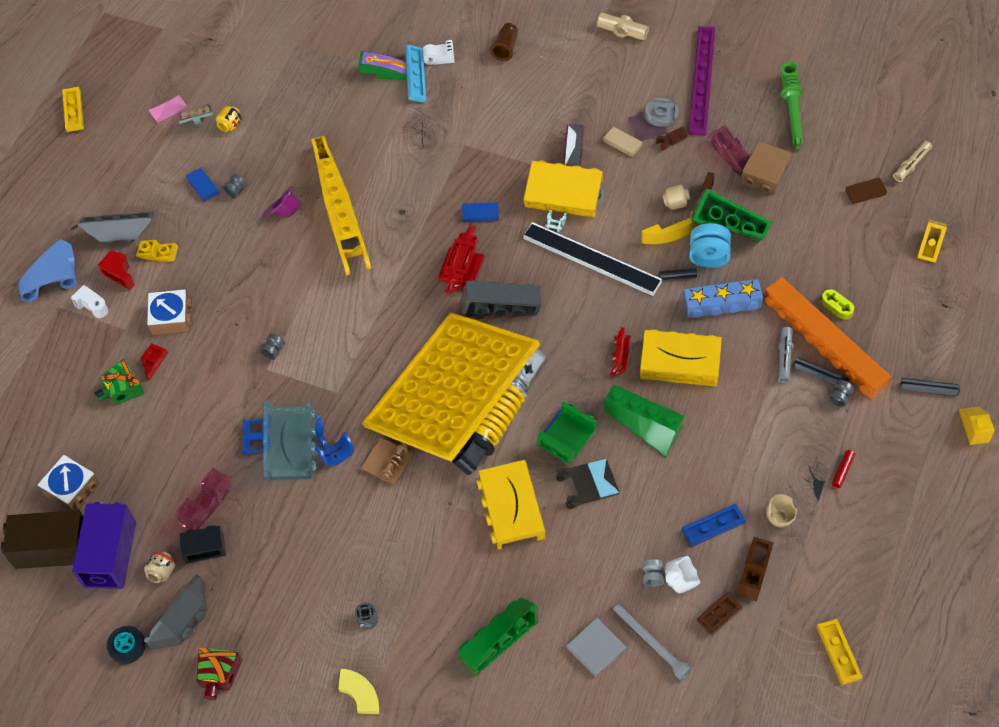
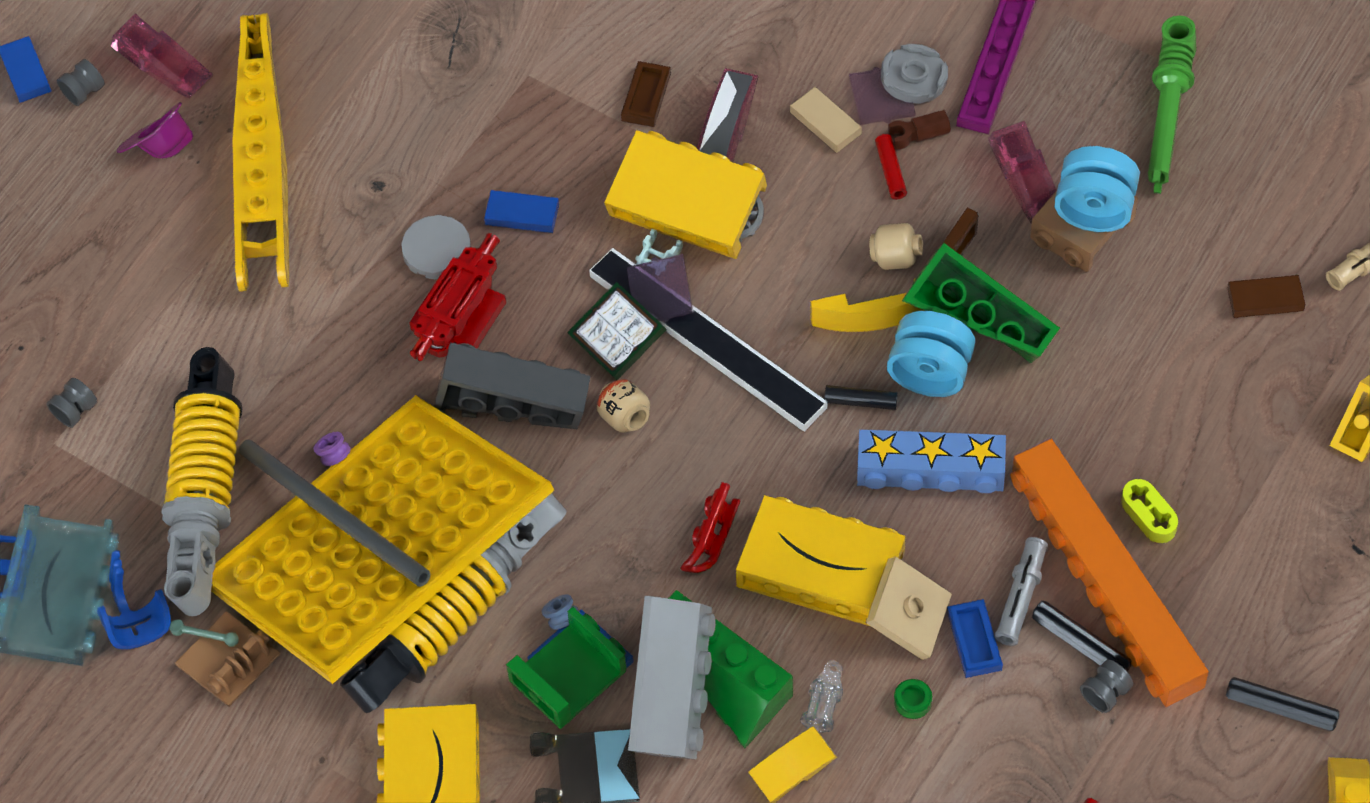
camera: 10 degrees right, 0 degrees up
none -> clear pink slope [110,13,213,99]
none -> piece [161,347,243,616]
none -> sand green hinge [169,619,239,647]
none -> dark grey piece [239,439,431,587]
none -> medium lavender bush [313,432,351,466]
none -> light grey tile [401,215,471,280]
none -> sand blue bush [542,594,580,630]
none -> tile [567,282,667,380]
none -> tan head [597,379,650,433]
none -> reddish brown tile [621,61,671,127]
none -> clear purple piece [627,254,693,323]
none -> light grey slope [628,596,716,760]
none -> yellow slope [748,726,837,803]
none -> clear piece [800,660,843,732]
none -> tan plate [866,556,952,660]
none -> red piece [875,134,907,200]
none -> green tile [894,679,932,719]
none -> blue tile [947,599,1003,678]
none -> medium azure wheel [1054,146,1140,232]

